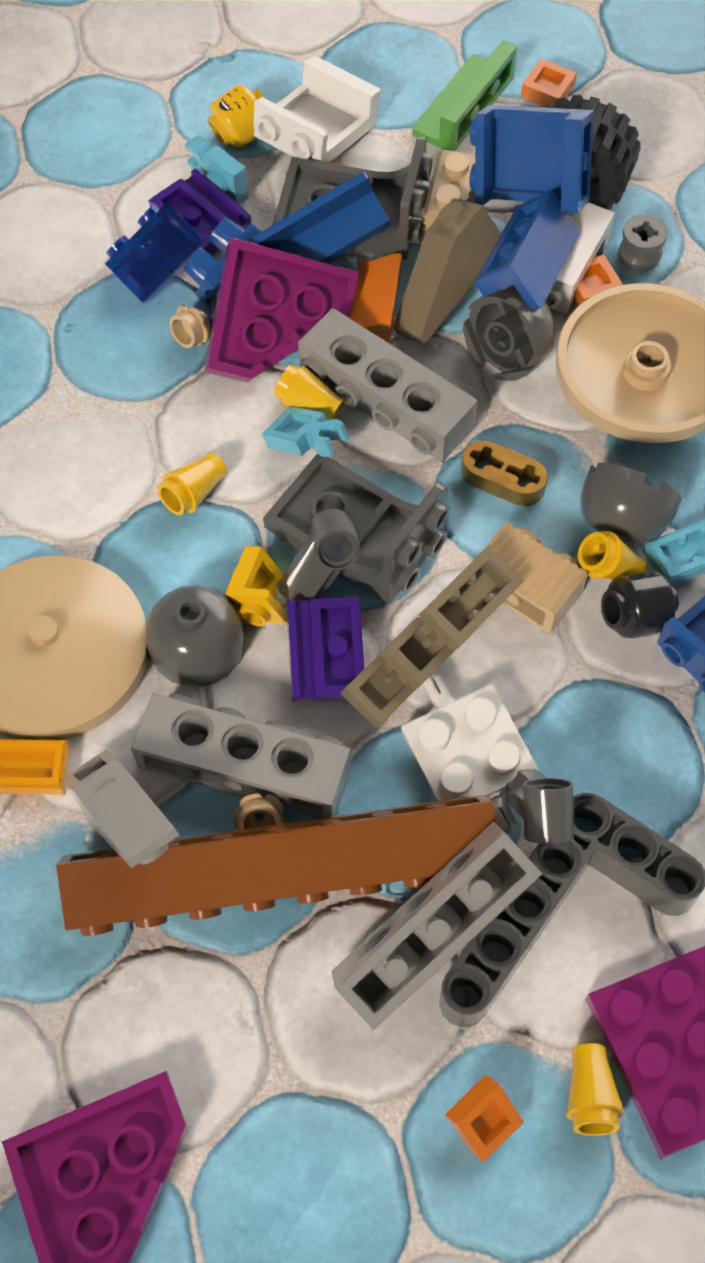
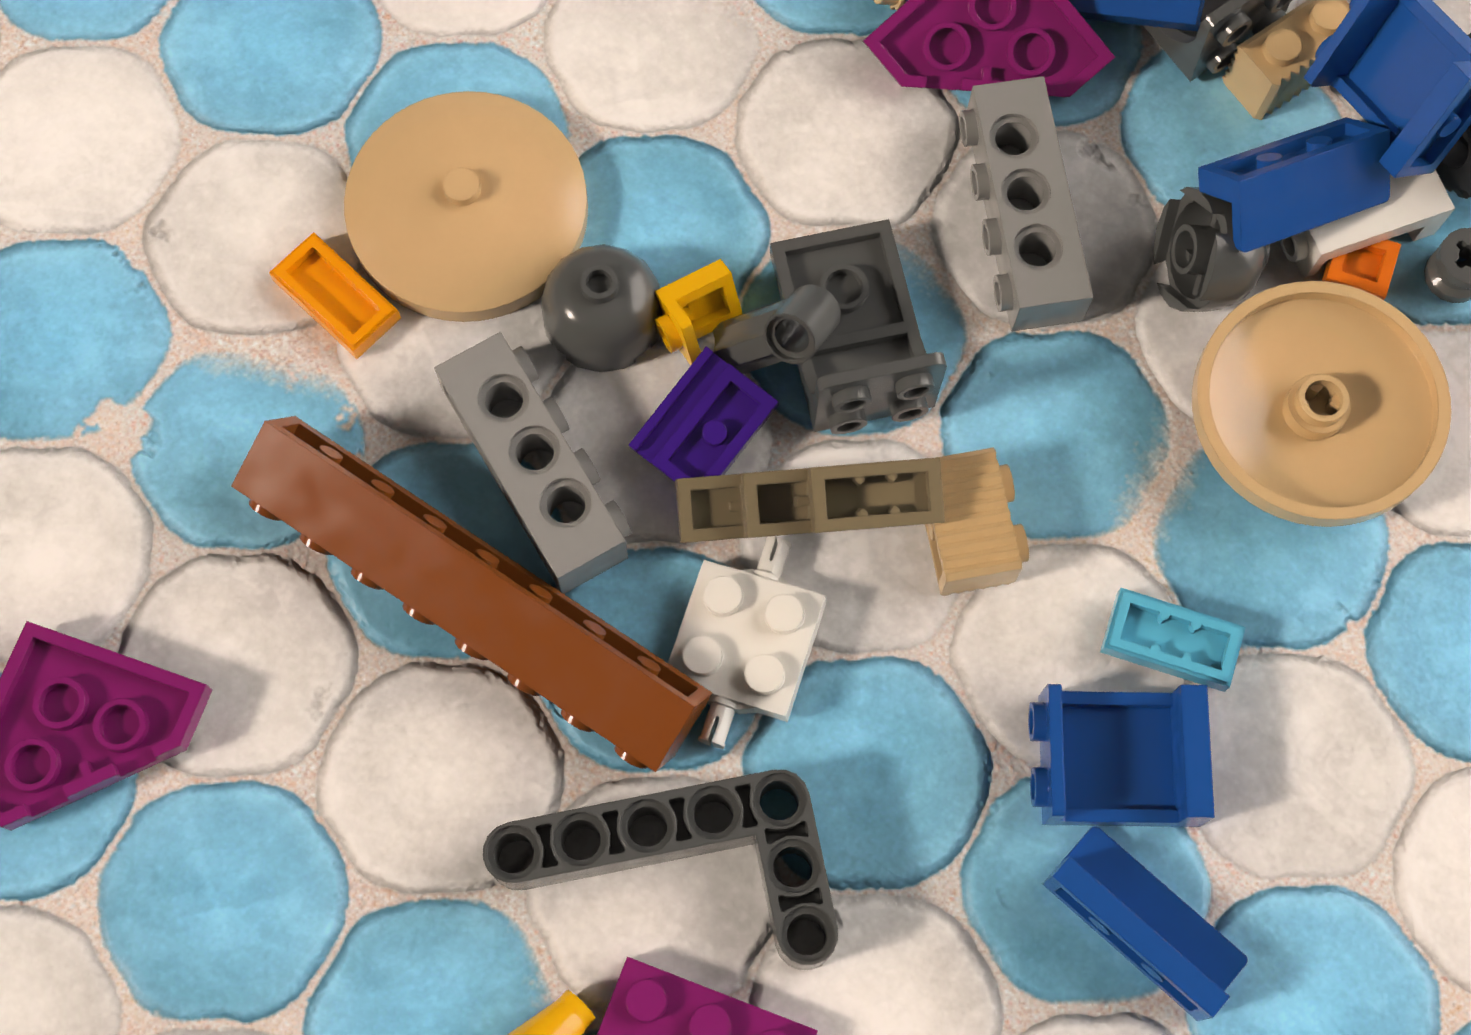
camera: 40 degrees right, 10 degrees up
light grey slope [62,750,179,868] -> none
yellow cone [157,452,227,516] -> none
tan plate [233,792,285,830] -> none
medium azure plate [262,406,349,457] -> none
yellow cone [274,364,345,420] -> none
light grey brick [331,821,543,1030] -> none
orange slope [350,253,402,342] -> none
dark tan slope [393,198,501,343] -> none
orange plate [445,1075,524,1162] -> none
pearl gold beam [461,440,548,506] -> none
dark grey piece [505,769,574,844] -> none
yellow cone [578,531,646,580] -> none
dark grey cylinder [580,463,682,545] -> none
black head [601,571,679,639] -> none

